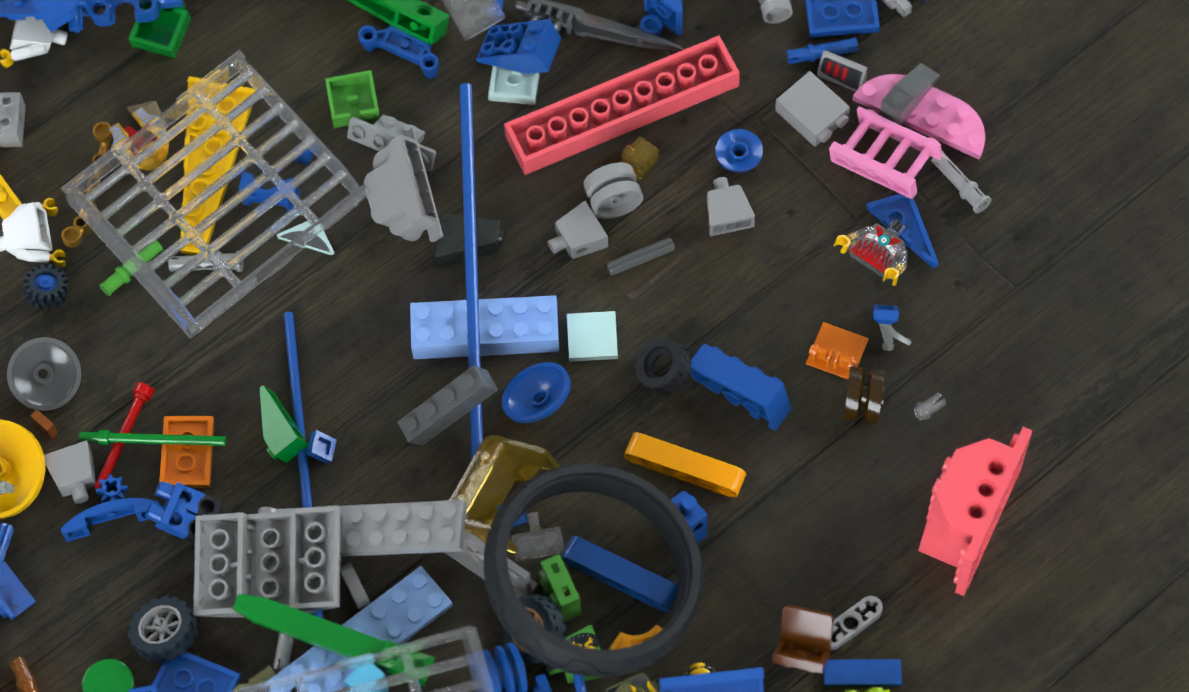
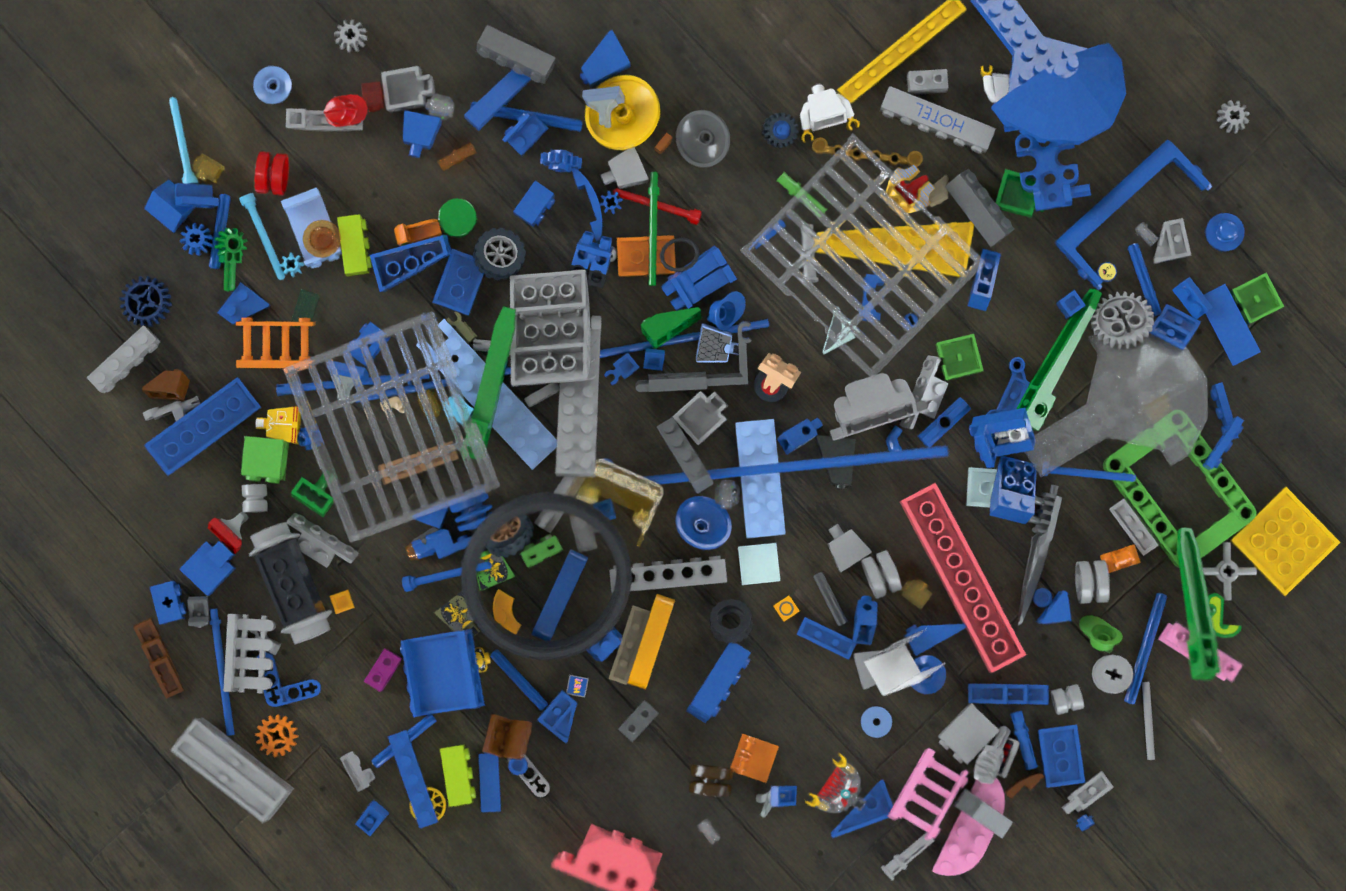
camera: 85 degrees right, 20 degrees up
none -> blue axle [490,649,548,710]
none -> blue tile [508,757,528,775]
none -> blue brick [513,181,555,227]
none -> blue wing [537,690,577,743]
none -> blue gear [540,149,582,172]
none -> blue tile [566,675,589,697]
none -> blue plate [604,352,640,385]
none -> dark tan plate [609,606,651,685]
none -> light grey brick [610,556,727,593]
none -> dark grey brick [619,700,659,742]
none -> dark grey hinge [636,321,752,392]
none -> black piece [660,238,699,272]
none -> blue hips [661,246,737,311]
none -> light grey piece [673,391,728,445]
none -> torso [695,323,739,362]
none -> blue piece [707,291,745,331]
none -> clear head [715,480,740,509]
none -> light nougat plate [754,353,801,402]
none -> light orange tile [773,596,799,622]
none -> blue torso [777,418,823,455]
none -> blue plate [796,617,857,660]
none -> blue torso [852,595,877,645]
none -> medium blue piece [861,706,892,738]
none -> white sticker [864,629,945,696]
none -> light grey brick [880,86,996,154]
none -> blue arm [886,426,903,452]
none -> blue slope [903,624,966,656]
none -> blue piece [918,397,971,448]
none -> dark grey brick [945,169,1015,247]
none -> blue slope [967,249,1001,311]
none -> blue slope [968,684,1049,705]
none -> blue brick [969,408,1036,468]
none -> light grey gear [974,726,1011,784]
none -> reddish brown slope [1004,773,1044,799]

